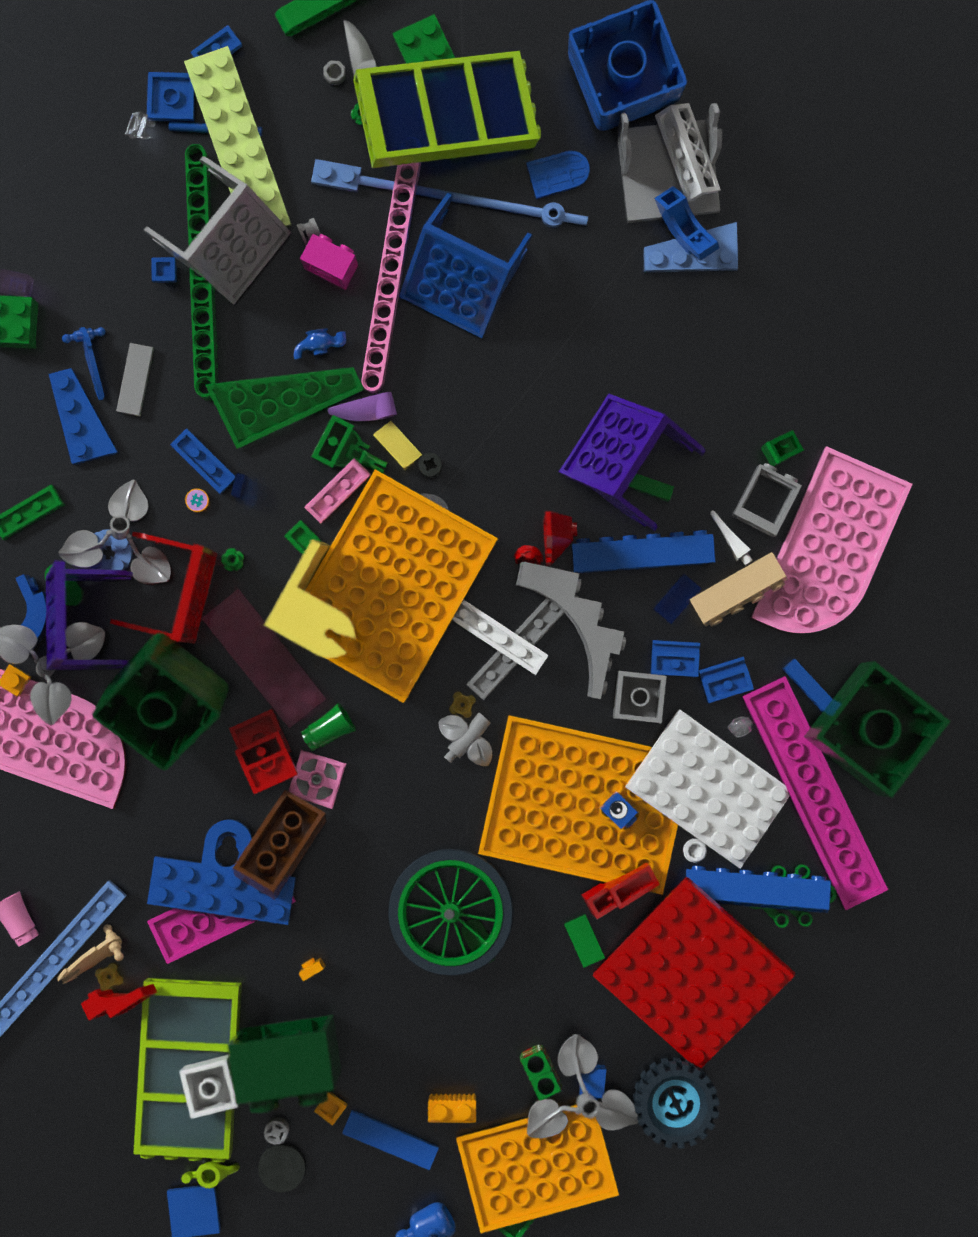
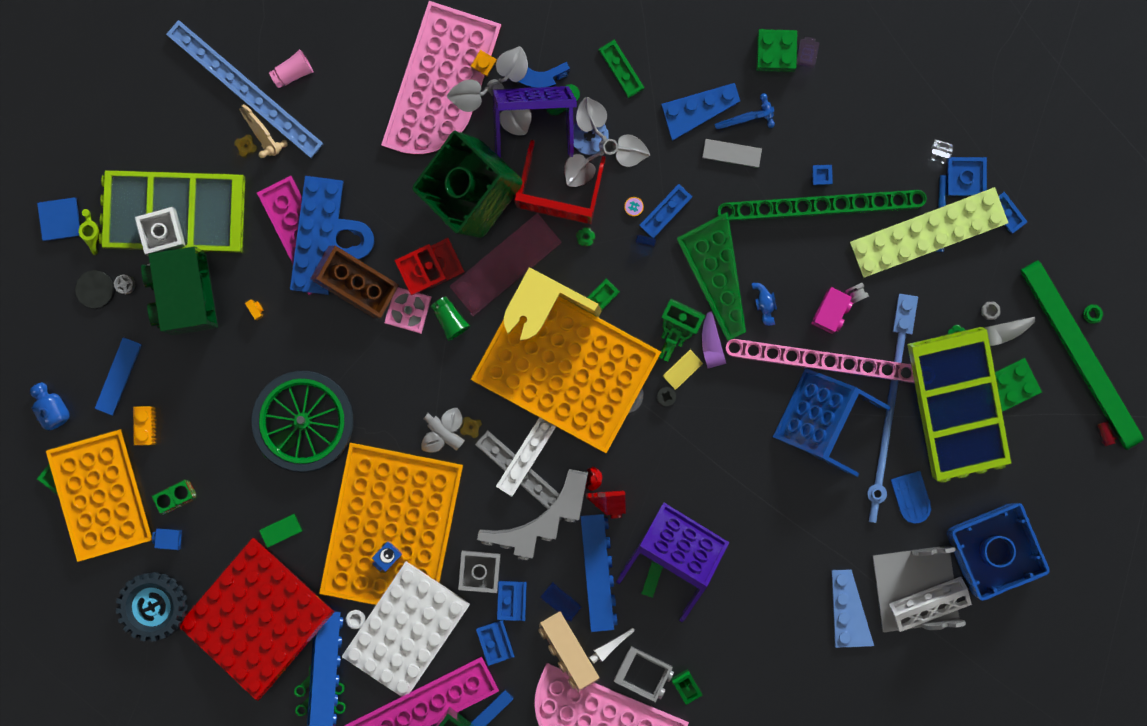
camera: 90 degrees right, 0 degrees up
red slope [81,984,157,1020] -> none
light grey piece [144,156,292,305] -> none
bright pink tile [304,458,371,523] -> none
light orange plate [314,1092,348,1126] -> none
light grey plant [527,1034,638,1138] -> none
red slope [581,863,660,919] -> none
blue arch [655,186,720,261] -> none
clear plate [728,717,753,737] -> none

